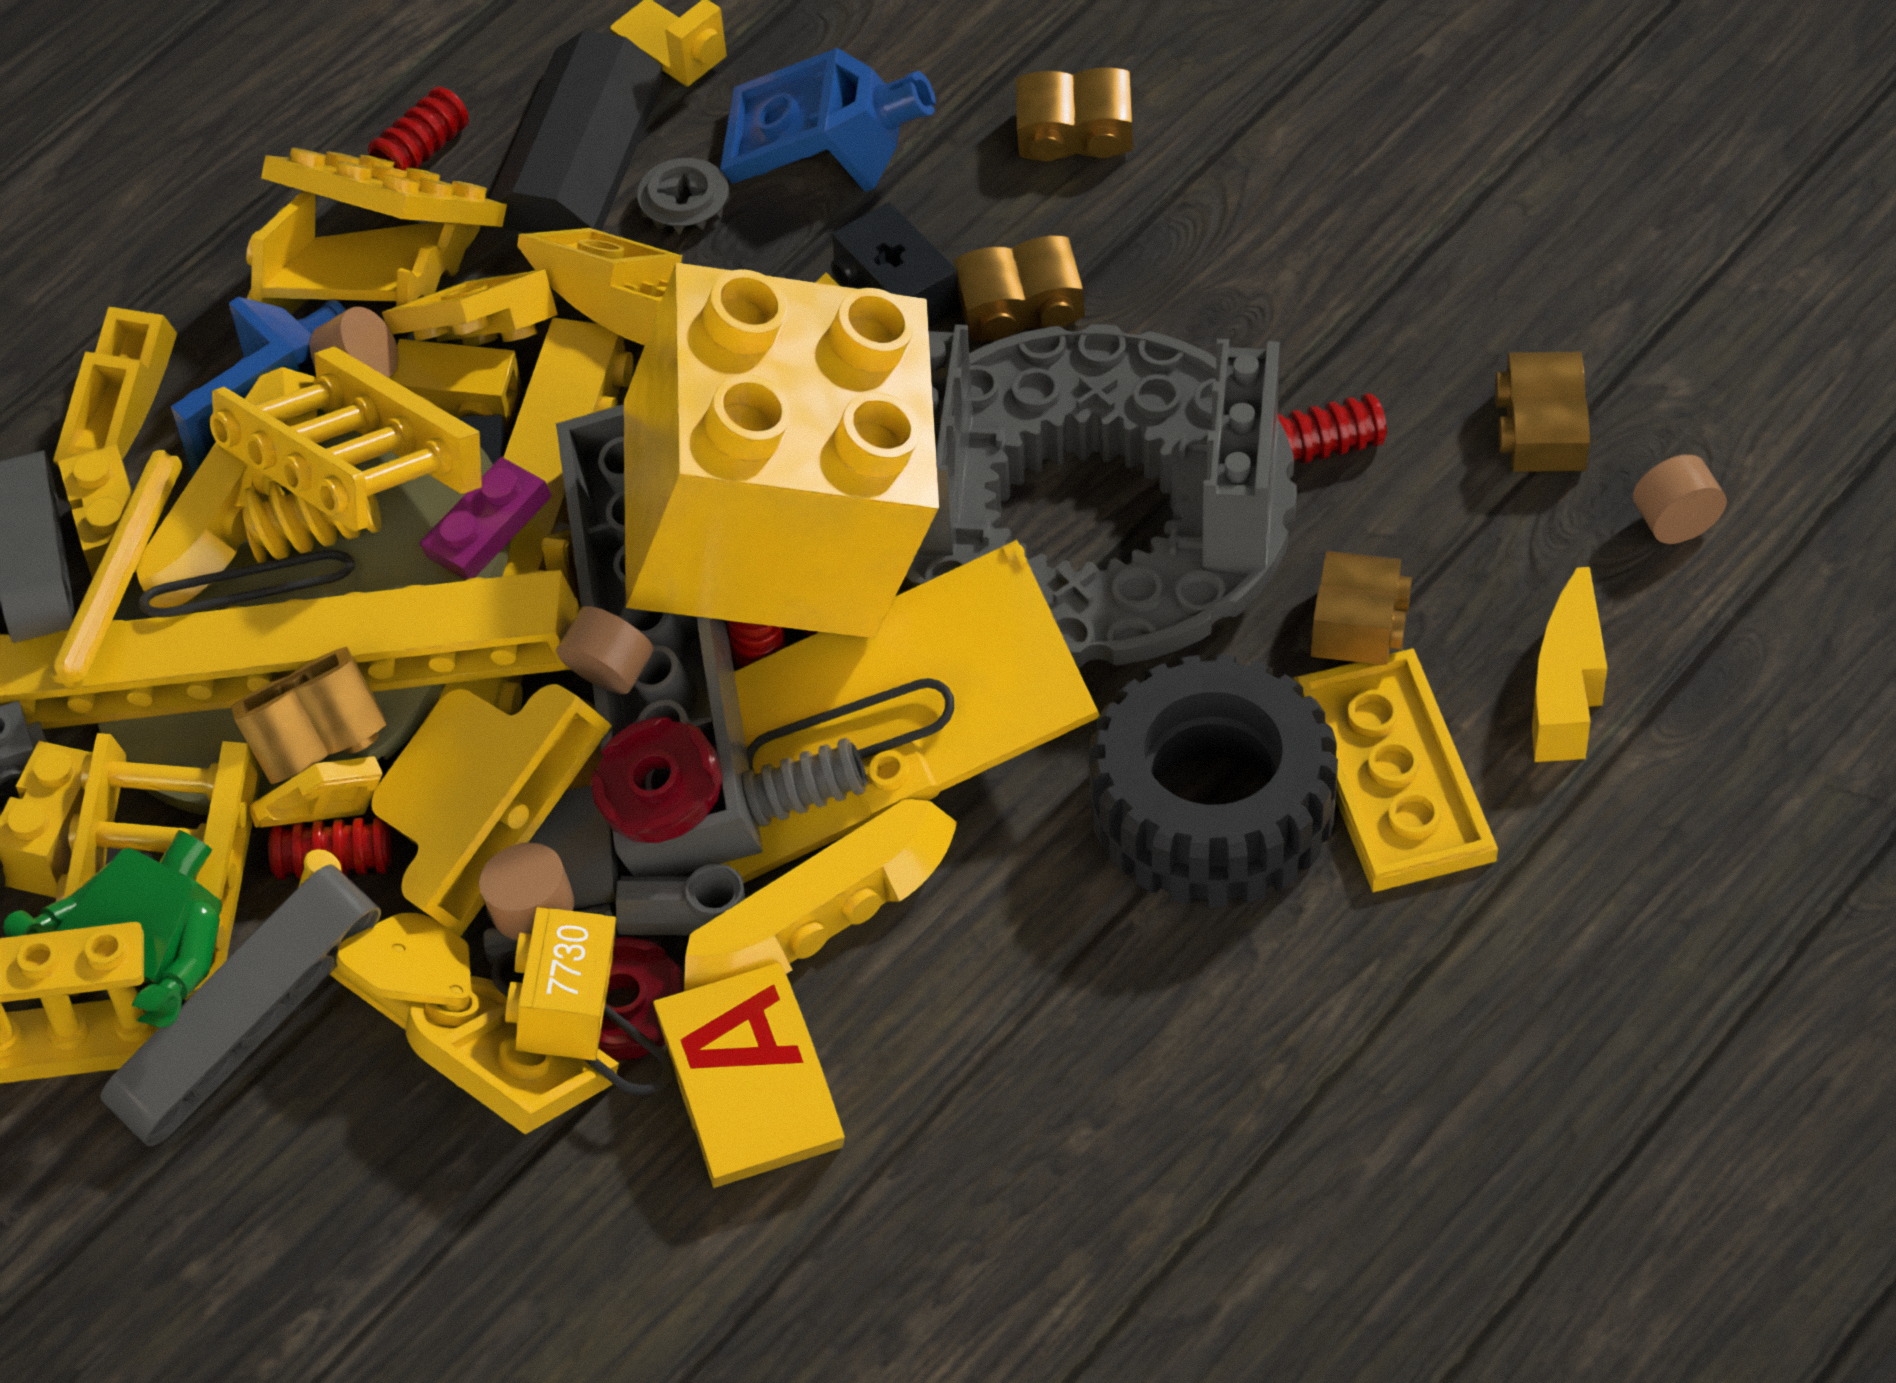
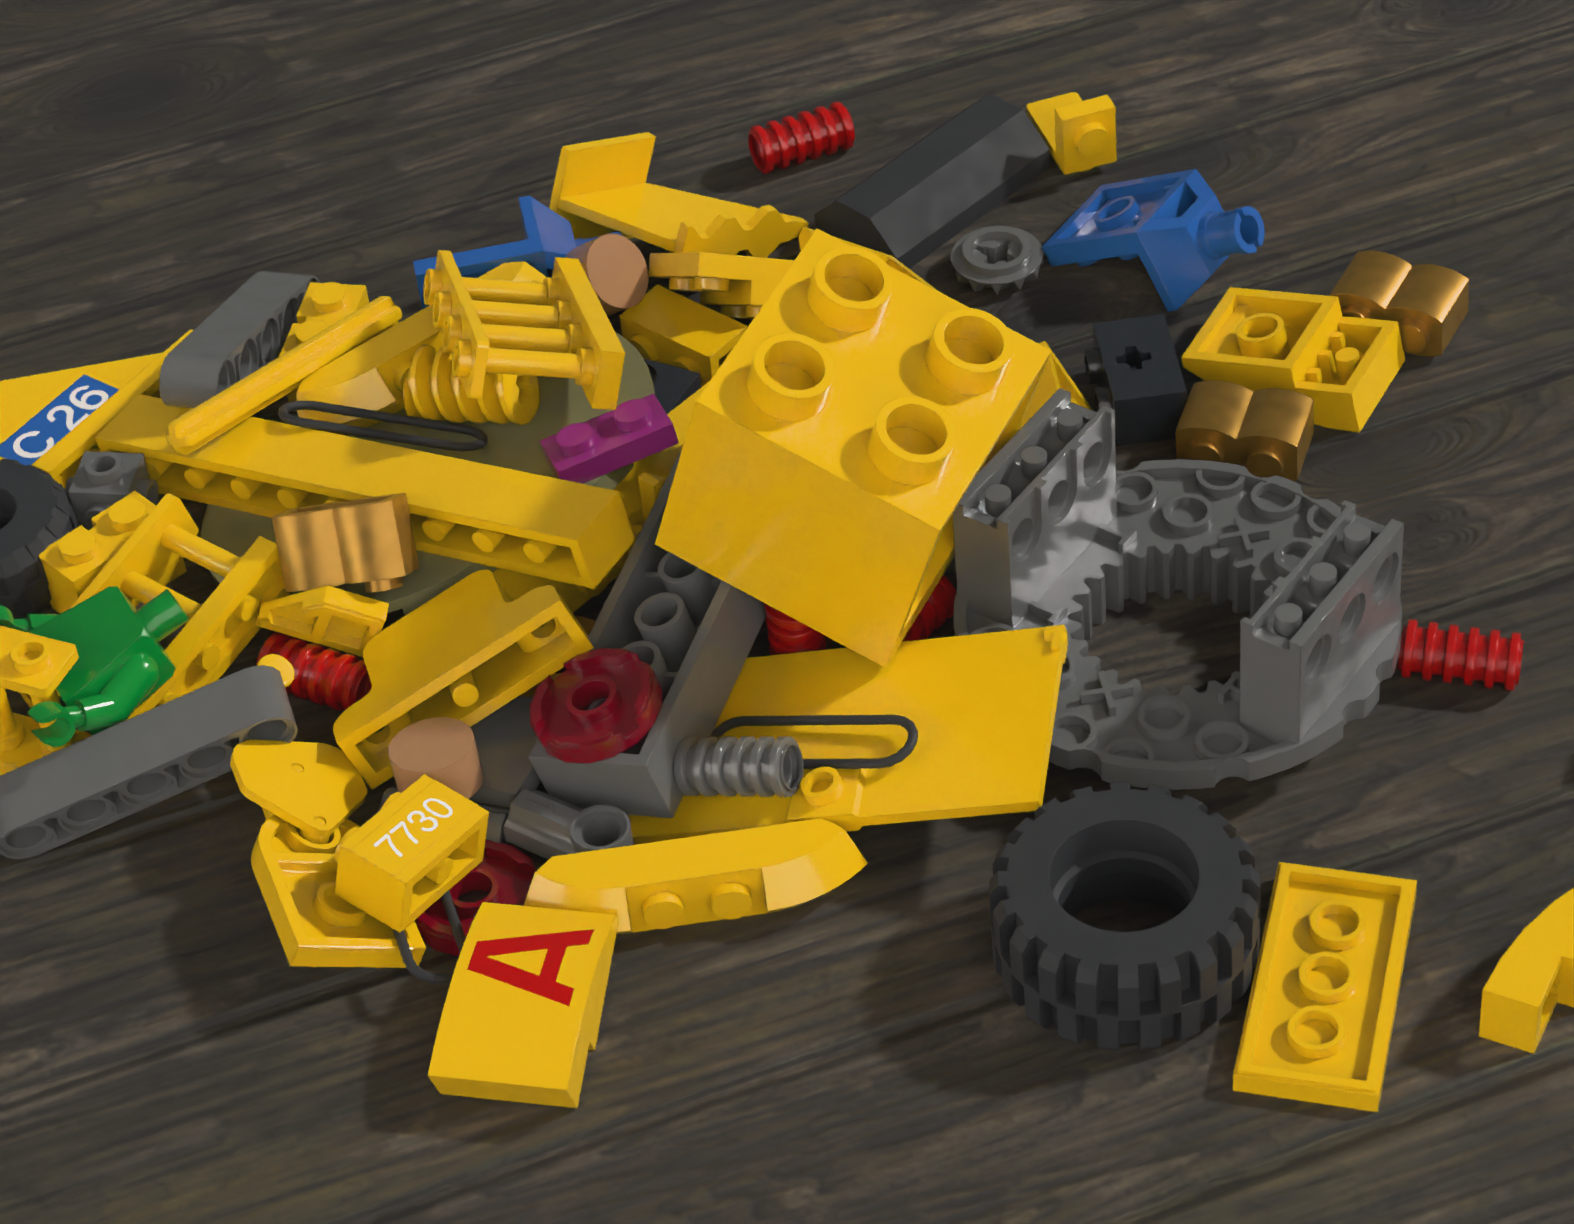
camera: 30 degrees right, 10 degrees down
yellow slope [53,306,177,466] -> none
yellow plate [261,148,507,227] -> none
medium nougat piece [556,606,654,694] -> none
pearl gold brick [1311,551,1412,665] -> none
none -> yellow slope [1181,287,1405,433]

